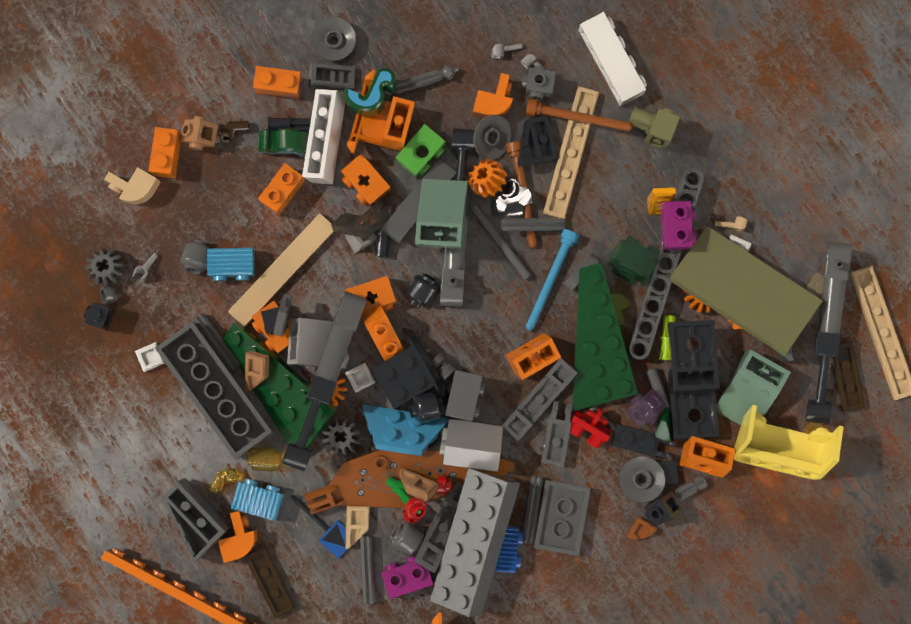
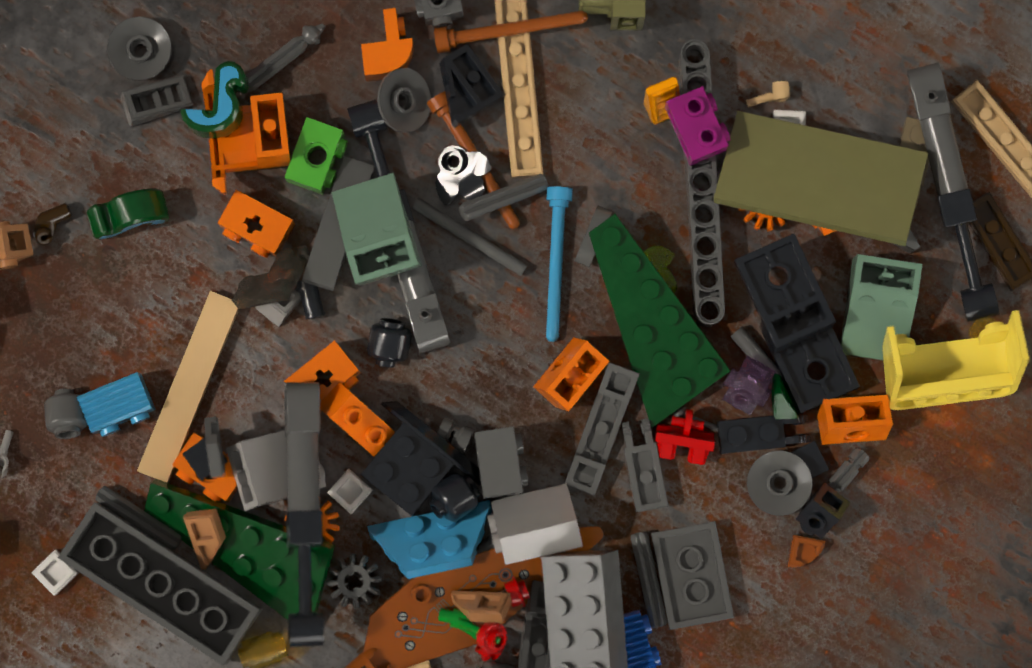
camera: 20 degrees left, 0 degrees up
orange brick [253,66,303,100] -> none
orange brick [258,163,305,216] -> none
black axle [268,116,311,132] -> none
white brick [302,89,346,185] -> none
orange gear [468,158,507,198] -> none
clear green brick [606,236,659,286] -> none
lime axle [659,315,676,360] -> none

